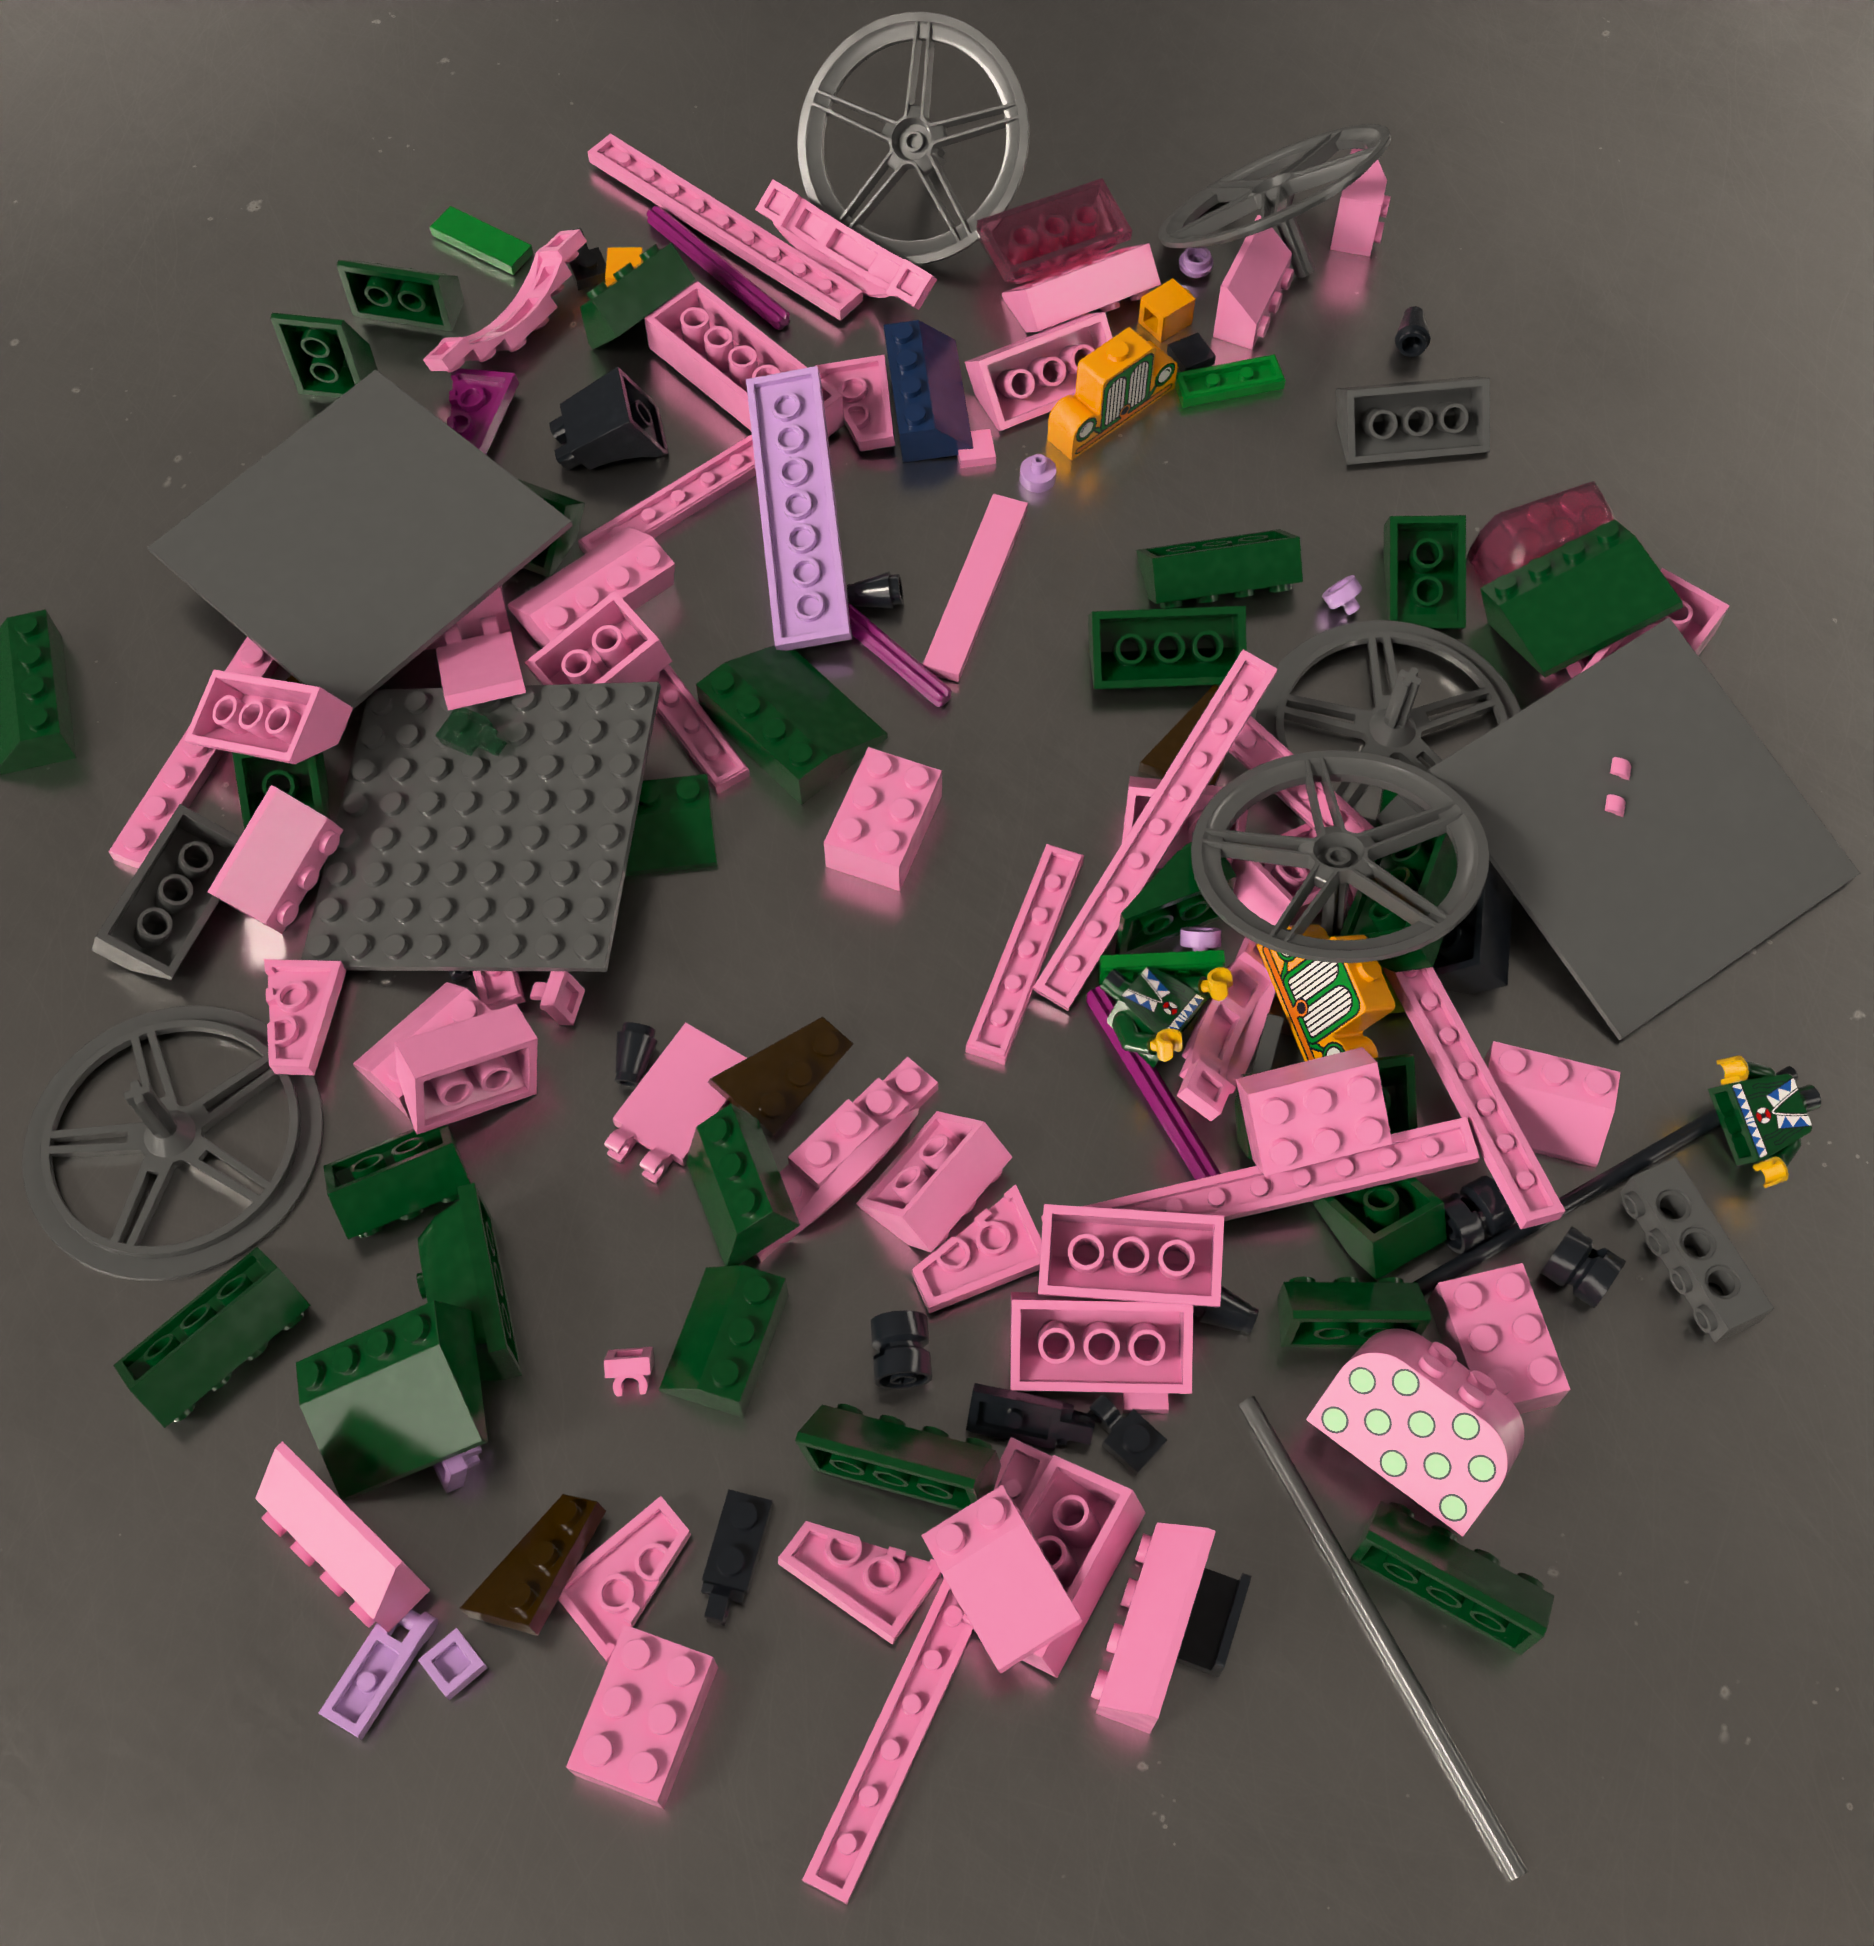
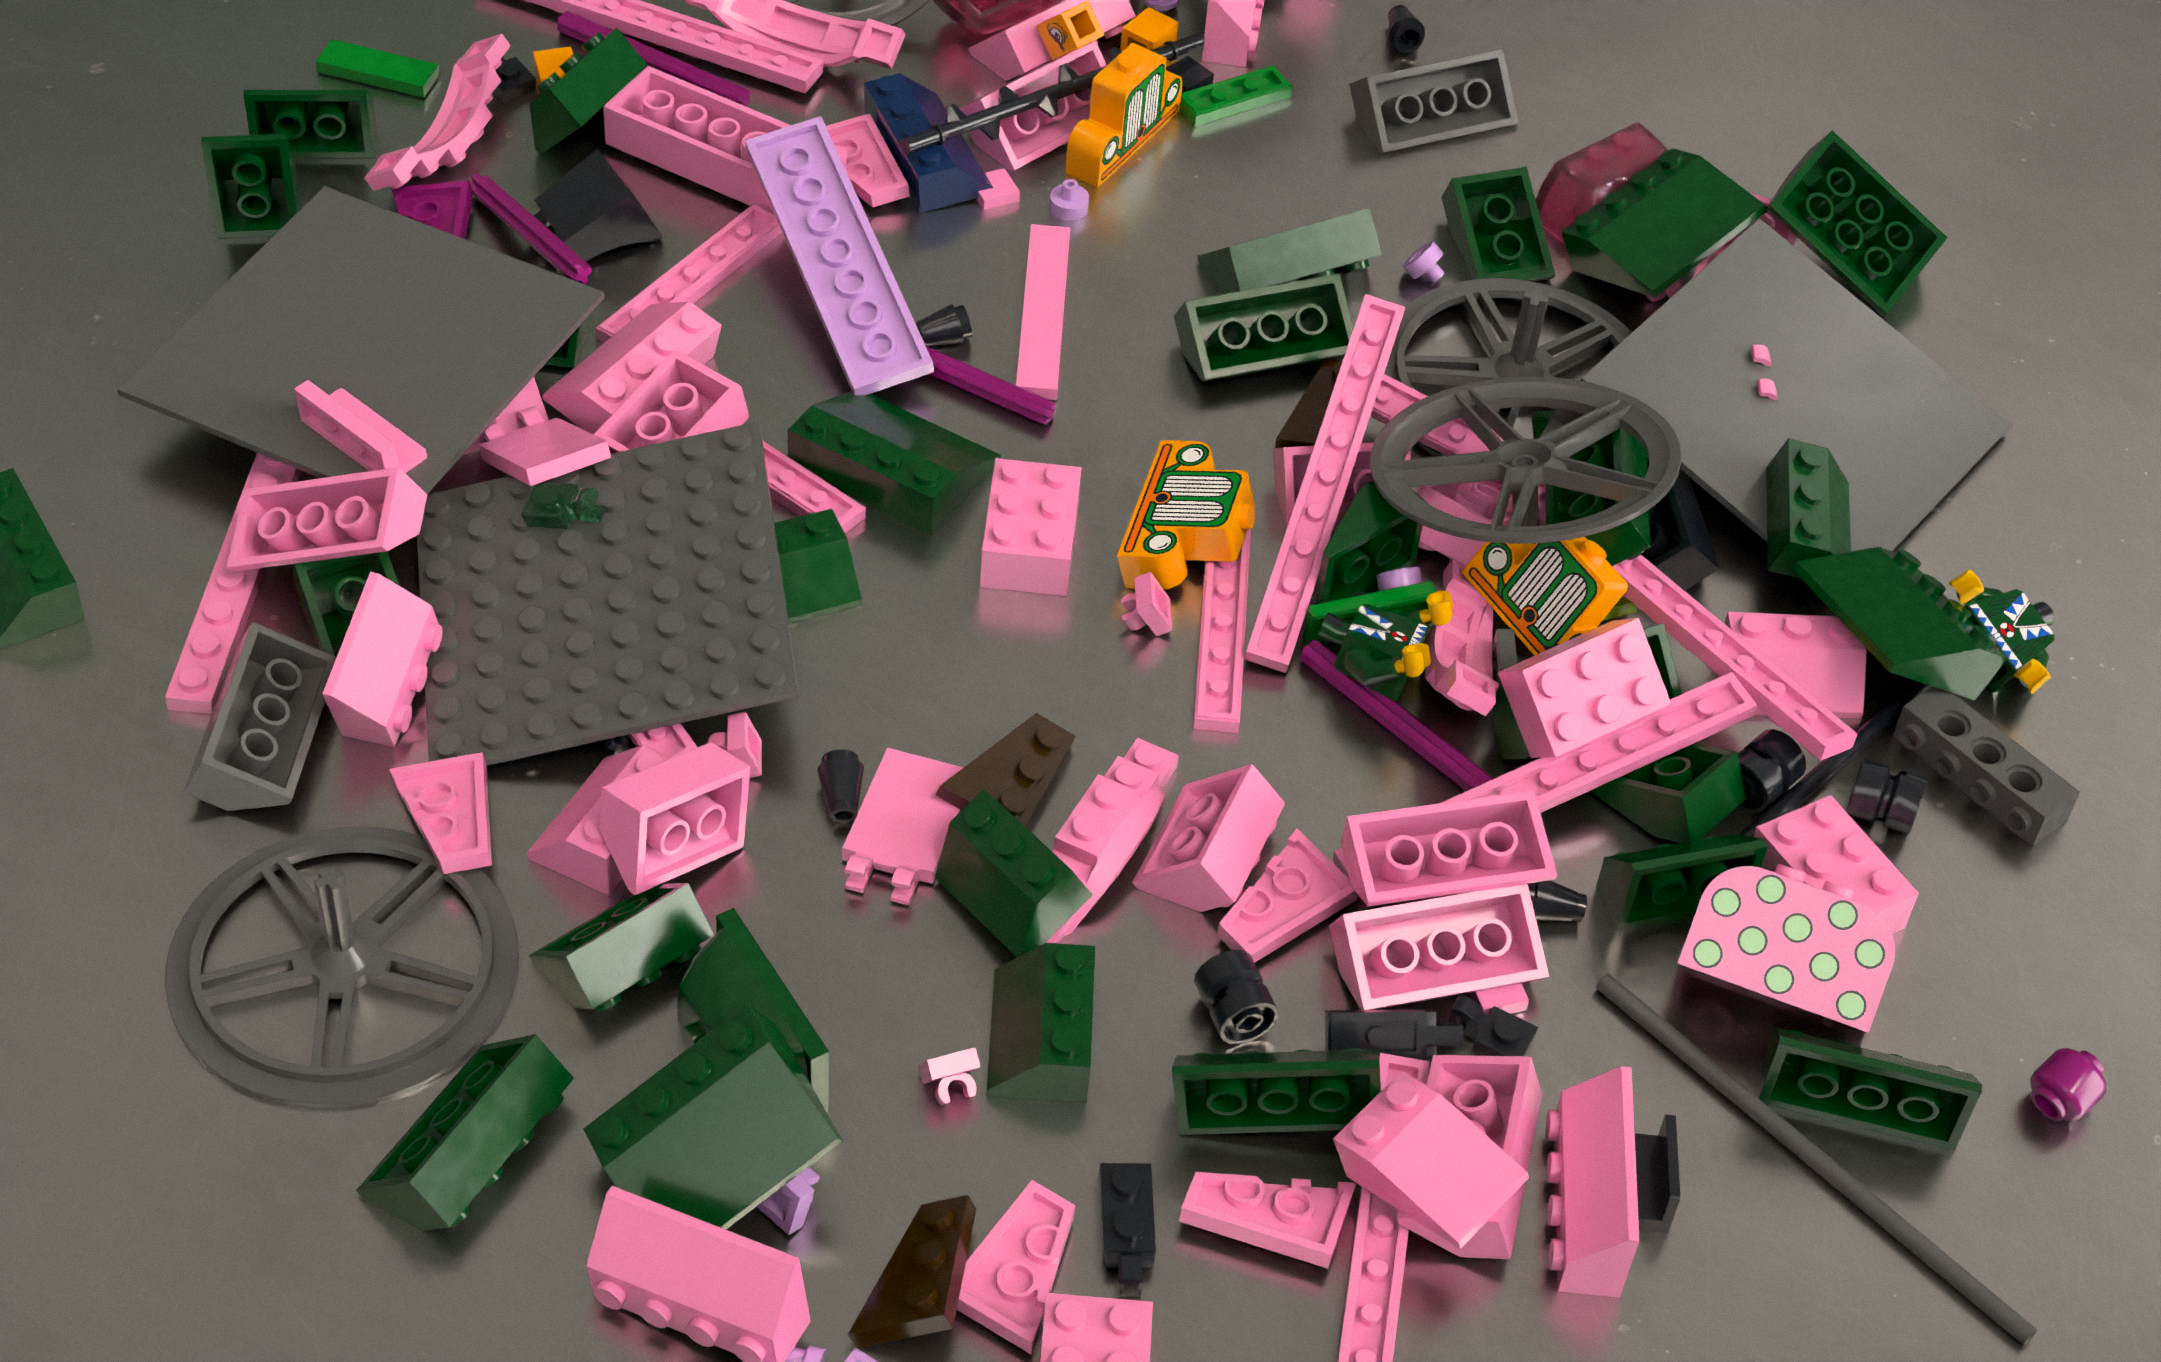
camera: 20 degrees left, 15 degrees down
none -> bright pink panel [294,380,427,473]
none -> magenta axle [470,173,592,284]
none -> black plant [900,33,1204,154]
none -> light orange brick [1036,0,1105,60]
none -> brick [1117,440,1255,589]
none -> bright pink tile [1121,572,1172,637]
none -> dark green slope [1766,130,1948,317]
none -> dark green slope [1766,438,1851,579]
none -> dark green slope [1792,547,2007,700]
none -> magenta head [2030,1048,2107,1122]

